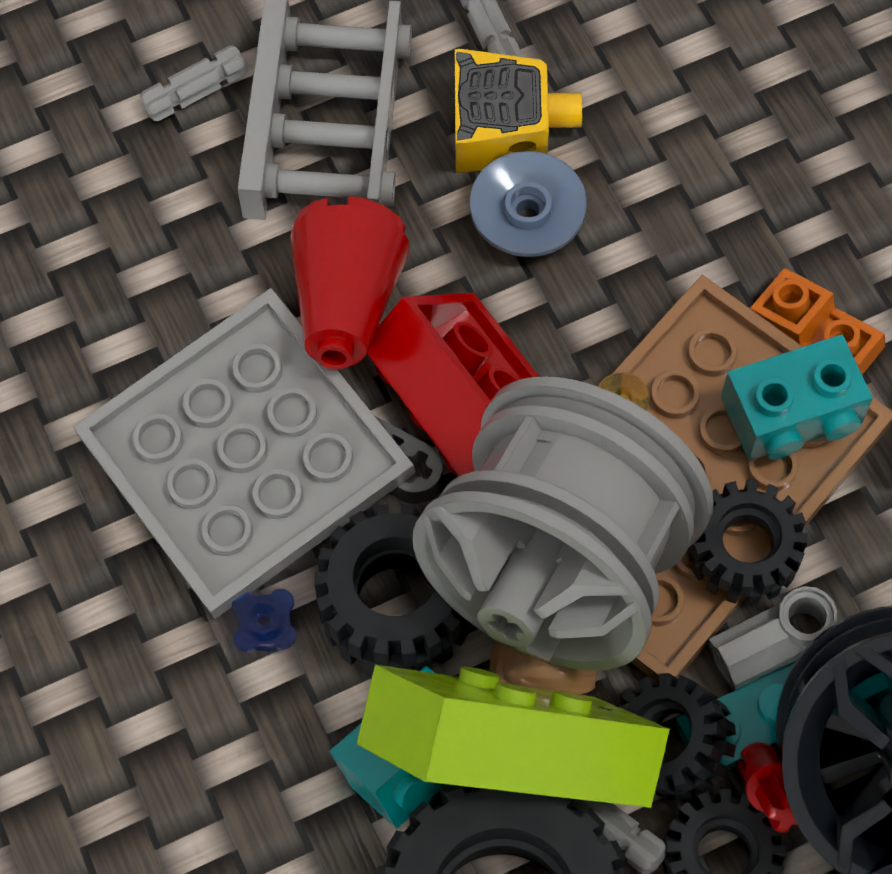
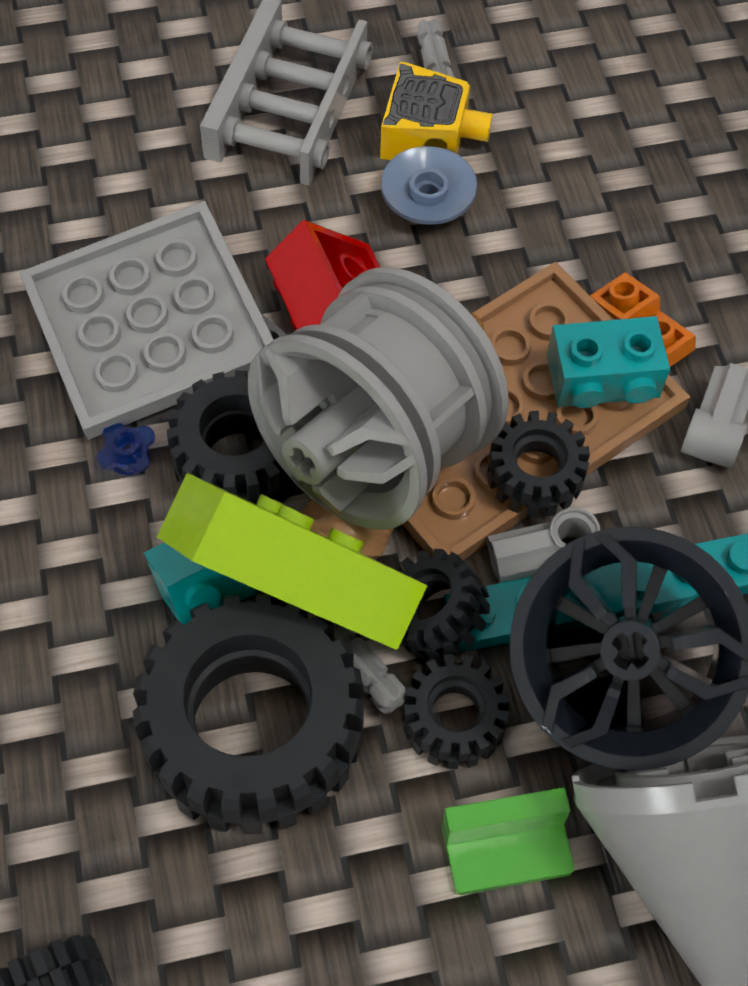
camera: 10 degrees right, 5 degrees down
light grey axle [140,45,247,121] -> none
red cone [290,196,409,369] -> none
red axle [737,742,798,833] -> none

